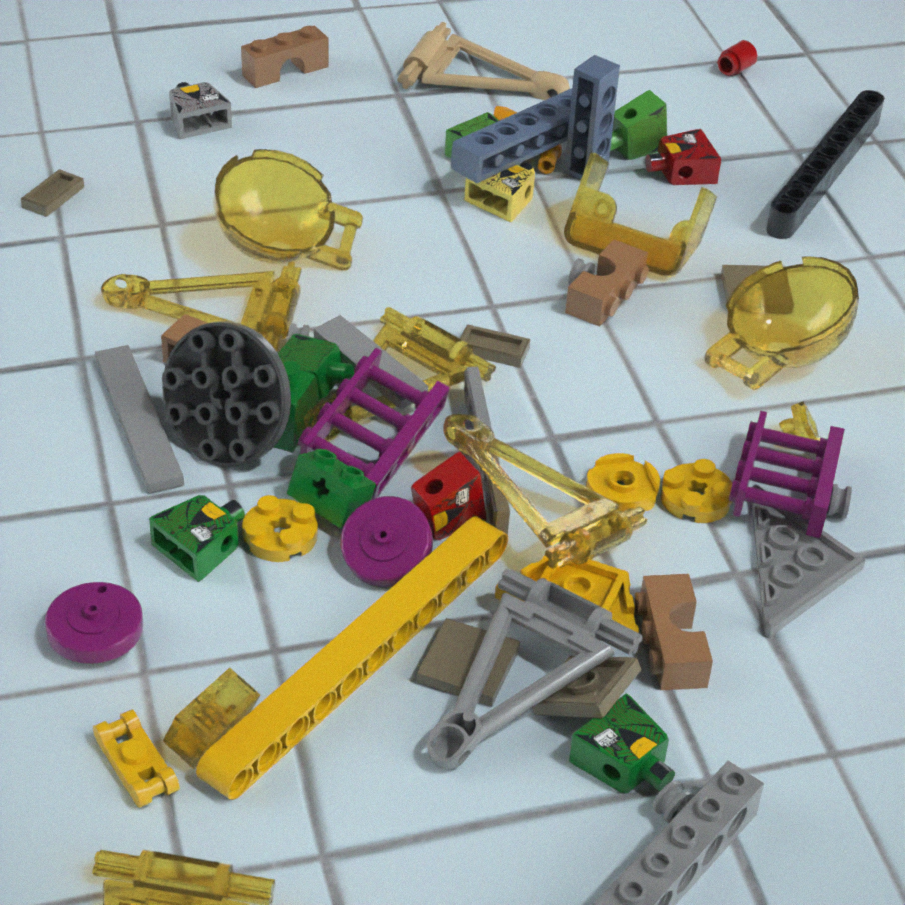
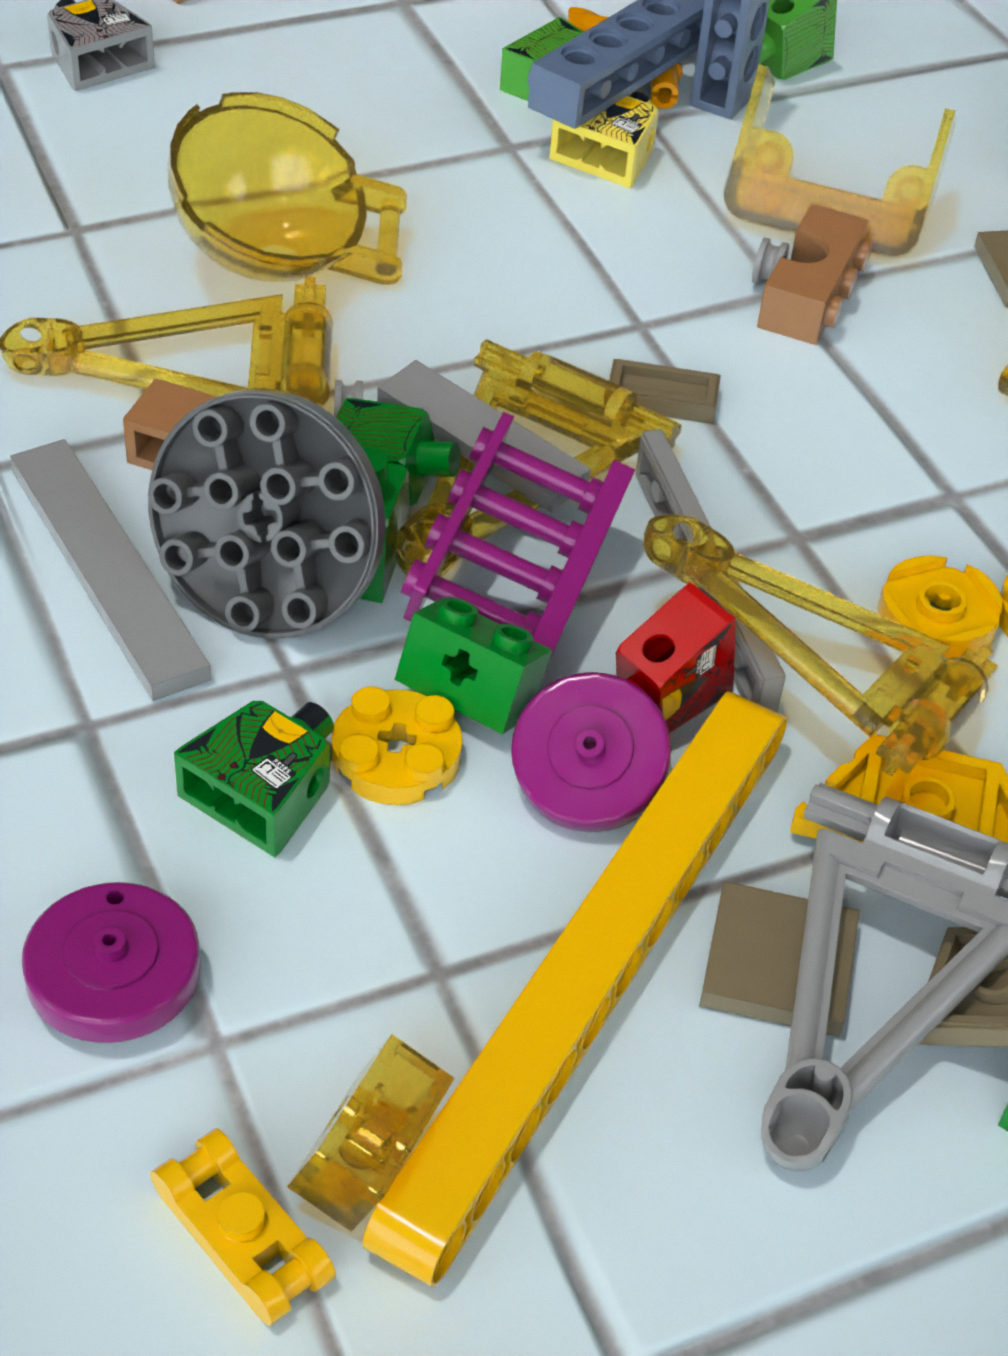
camera: 10 degrees left, 5 degrees up
red torso [645,129,722,185] -> none

